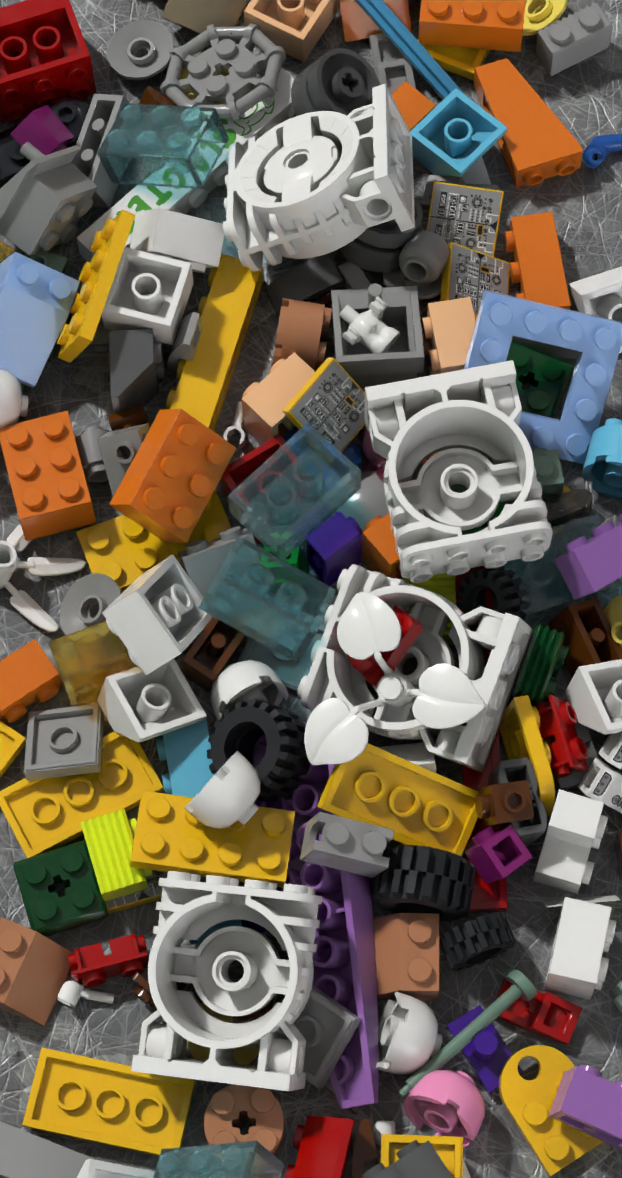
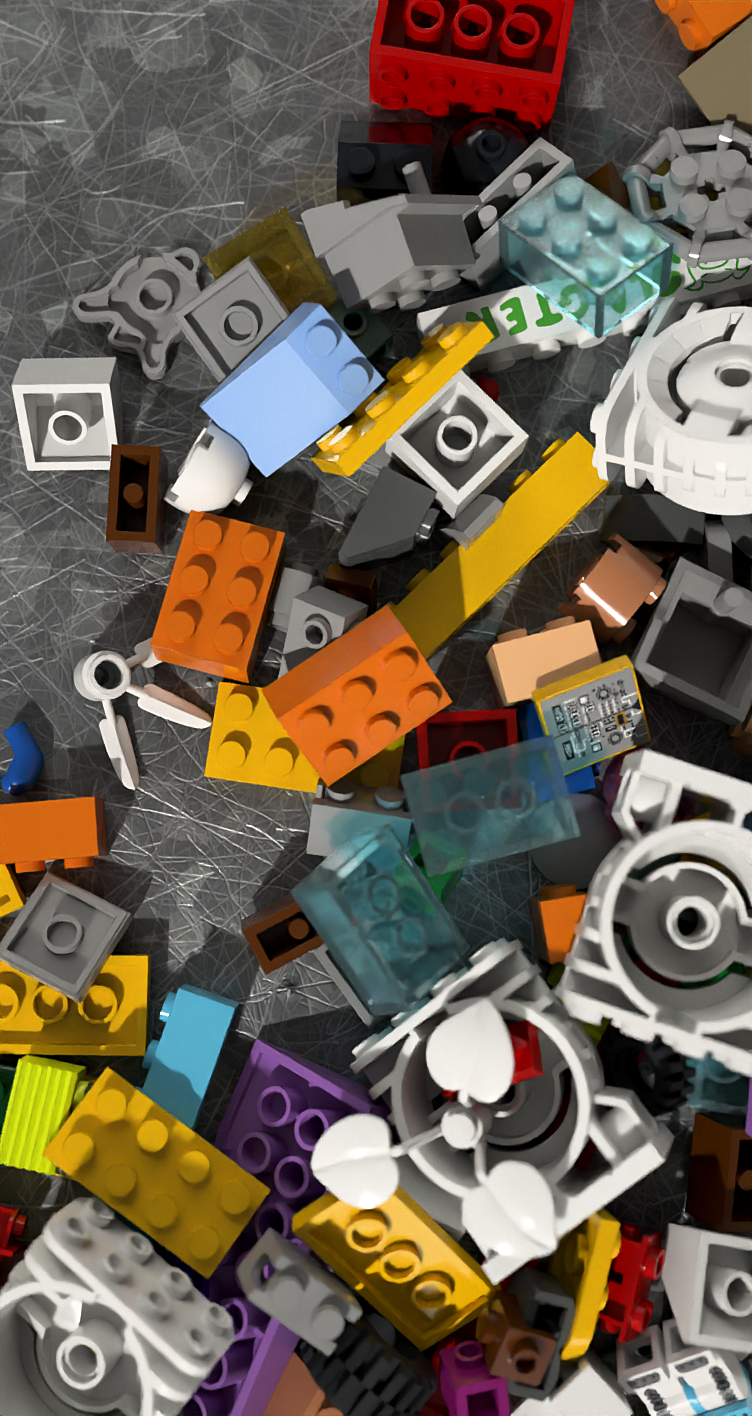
camera: 25 degrees right, 15 degrees up
magenta brick [10,105,74,155] -> none
clear yellow brick [48,620,137,706] -> none
light grey dish [60,573,122,646] -> none
white slope [97,658,207,743] -> none
white brick [102,555,215,675] -> none
light grey dish [107,20,174,80] -> none
white brick [130,208,225,273] -> none
white cylinder [184,751,261,829] -> none
black tyre [207,700,309,801] -> none
white cylinder [210,660,288,720] -> none
white hand [224,402,246,449] -> none
dark purple brick [306,511,363,588] -> none
white piece [339,296,400,354] -> none
dark green brick [506,624,569,708] -> none

